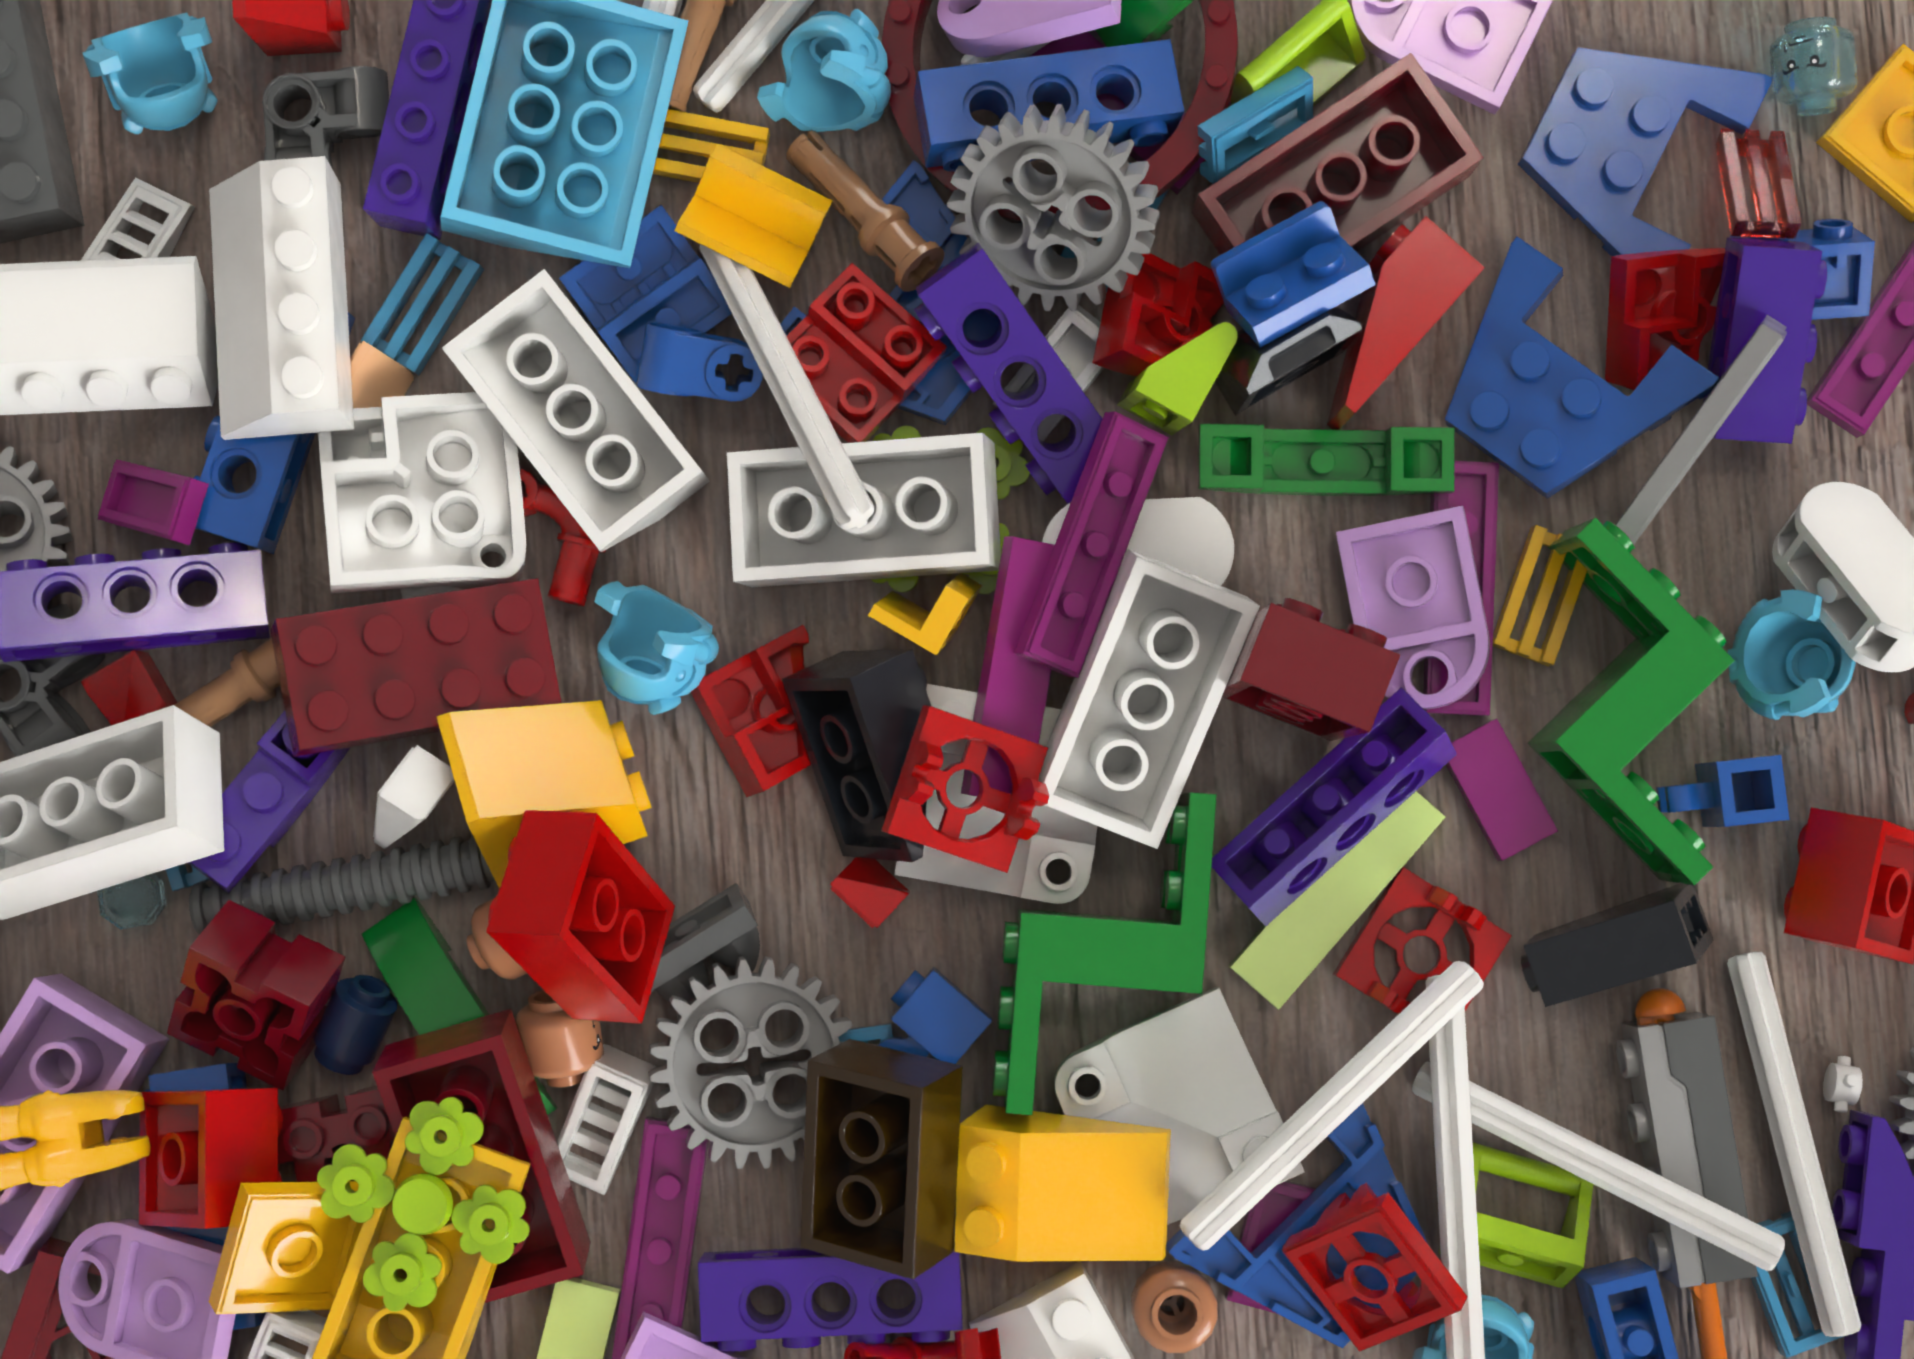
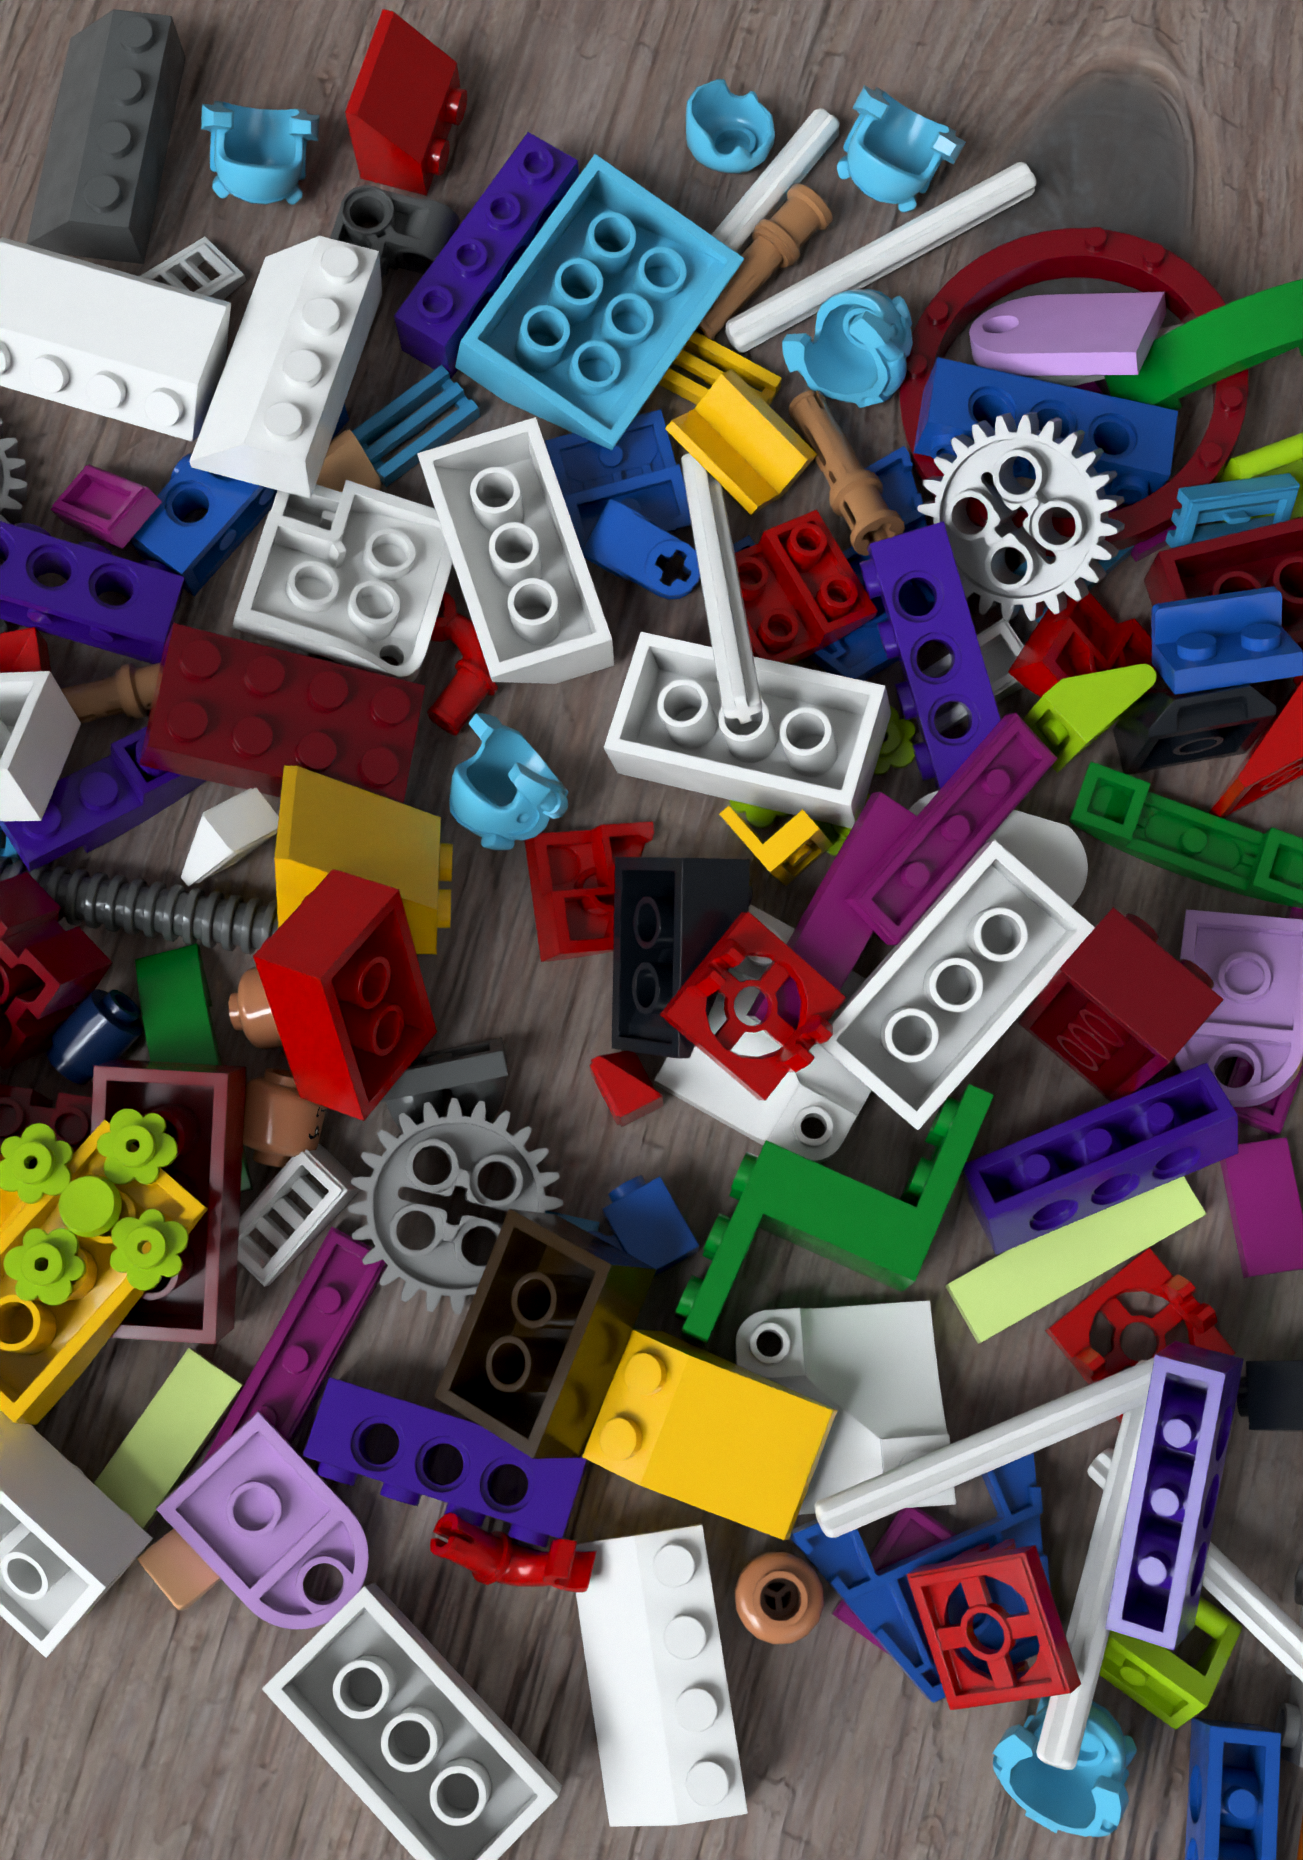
camera: 20 degrees right, 10 degrees down
none -> dark purple brick [1105,1341,1244,1650]

